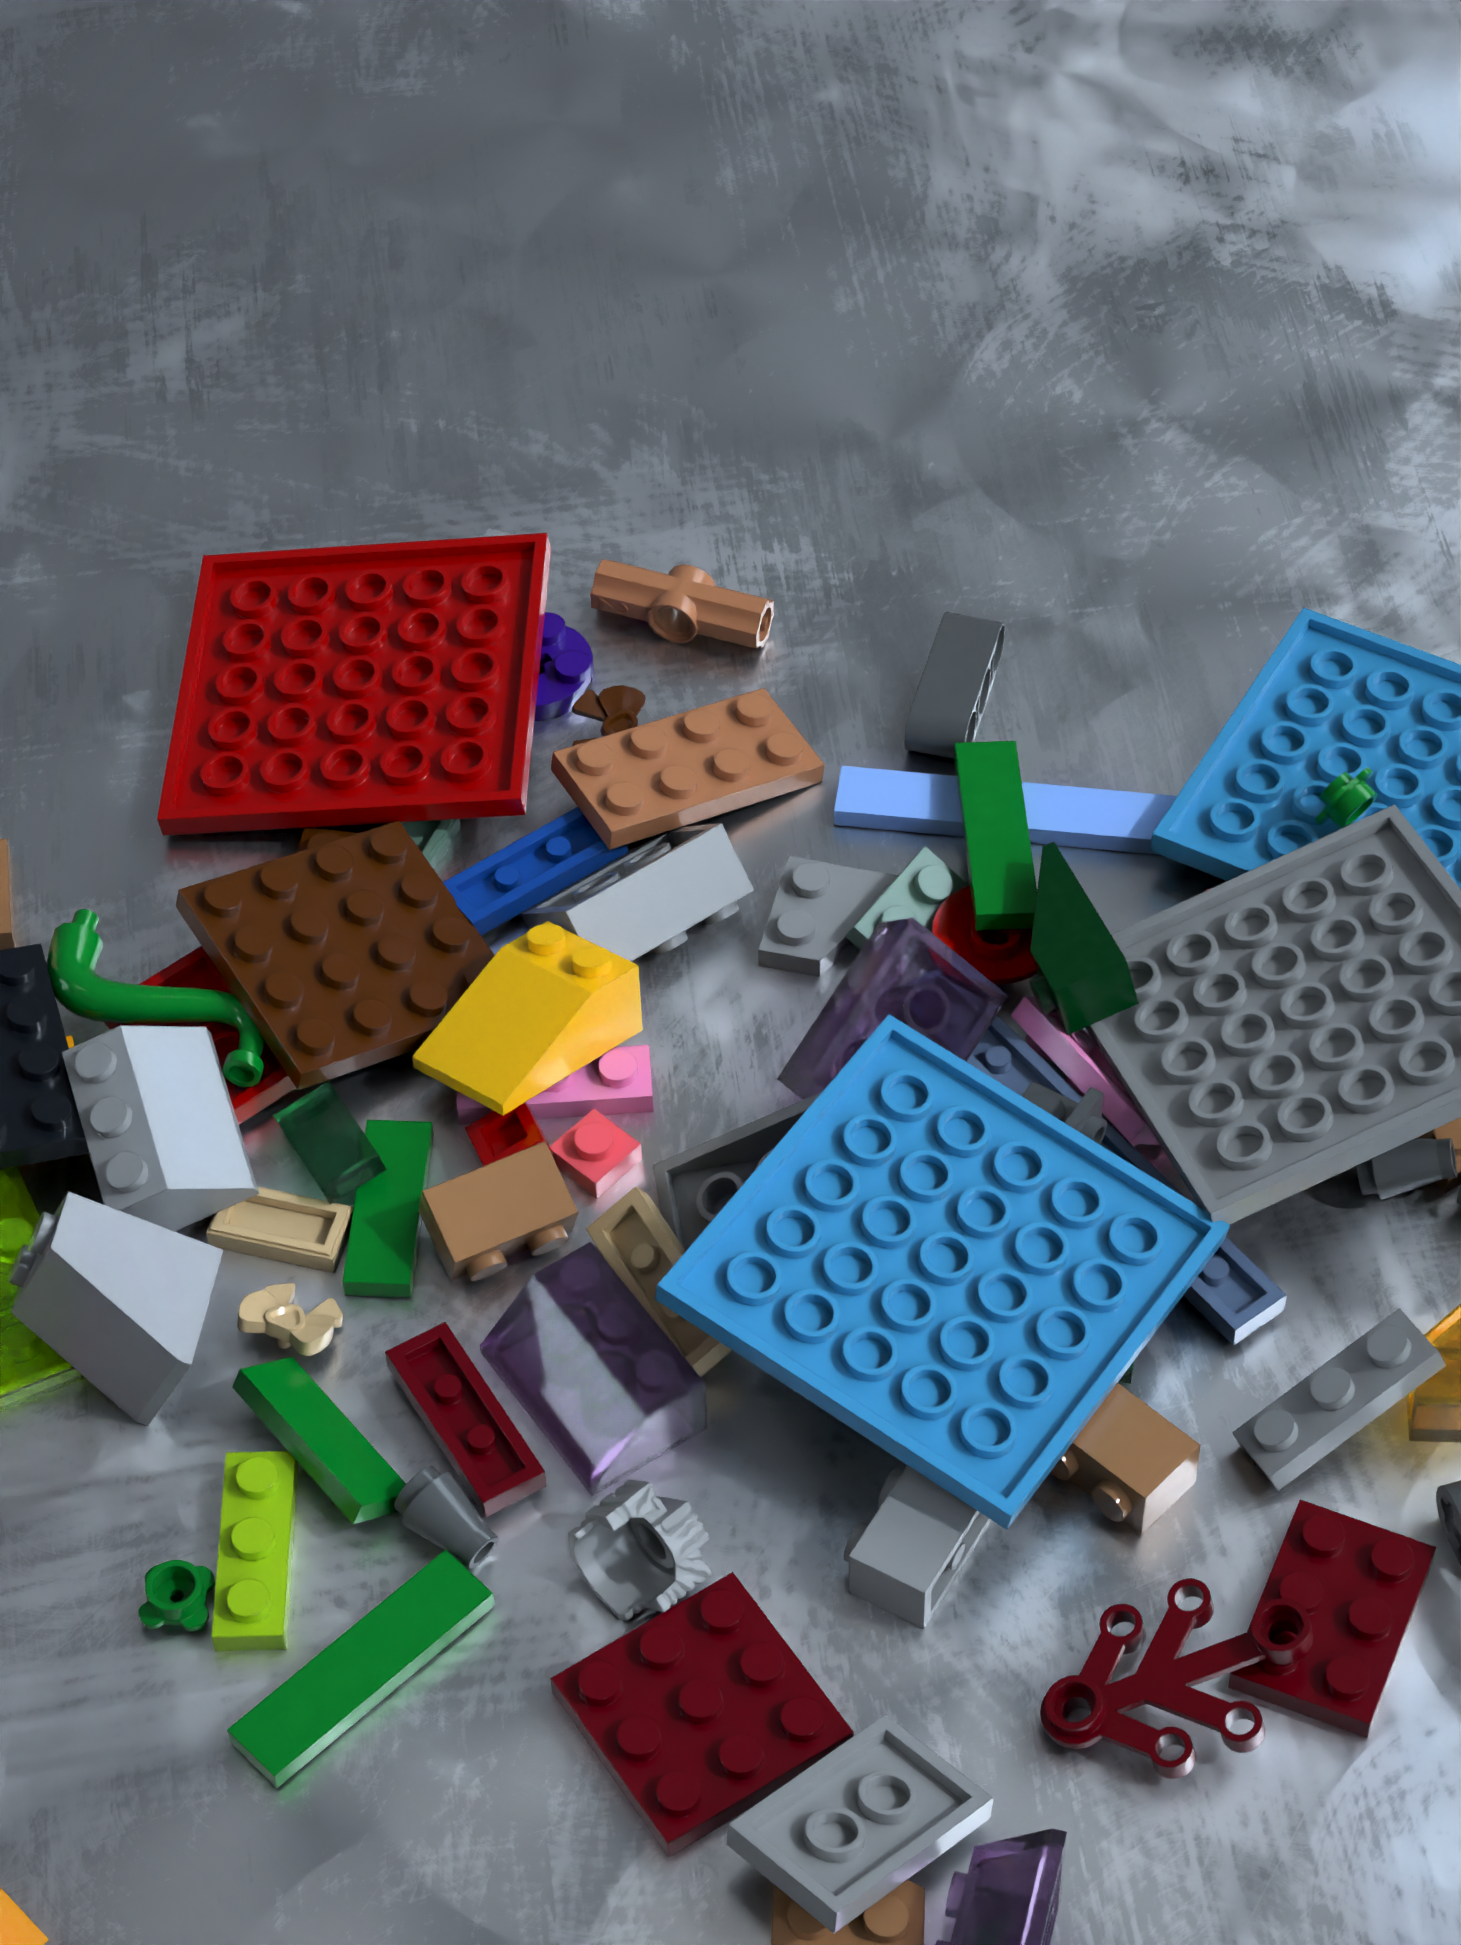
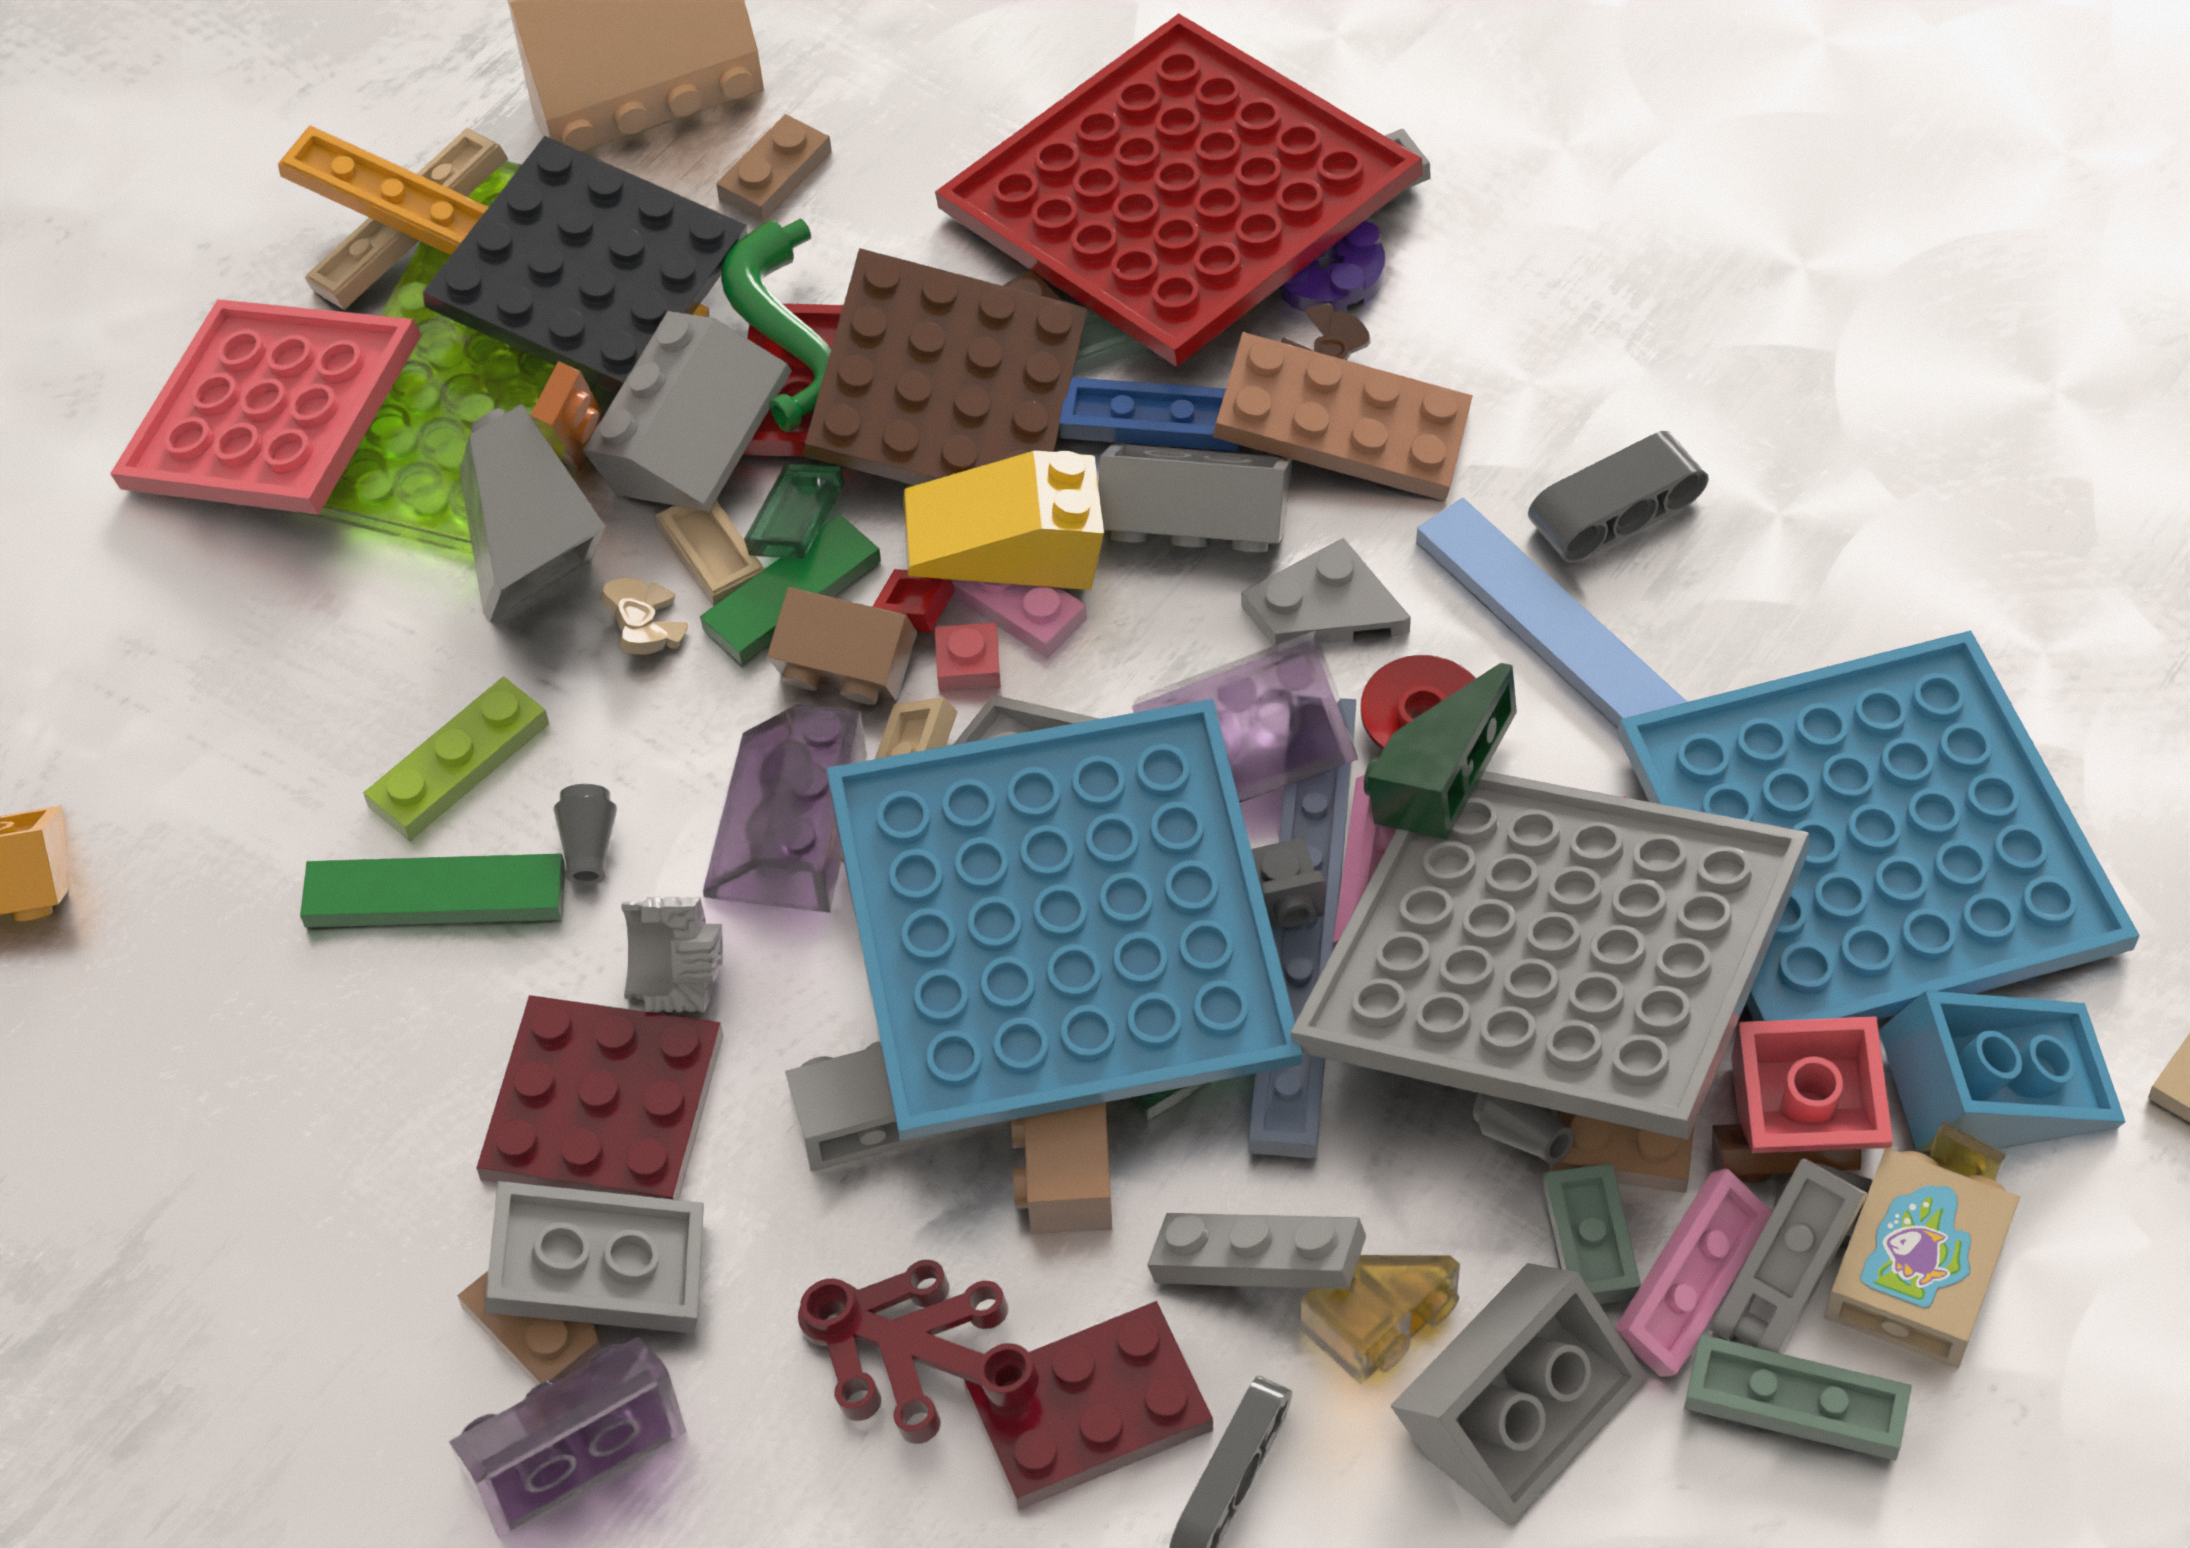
camera: 45 degrees right, 5 degrees up
green plate [138,1560,215,1631] -> none
green tile [232,1357,406,1524] -> none
dark red plate [385,1322,547,1518] -> none
nougat piece [590,559,774,649] -> none
plate [845,846,969,978] -> none
green tile [954,741,1037,931] -> none
green plate [1315,767,1378,829] -> none
none -> orange plate [530,361,604,471]

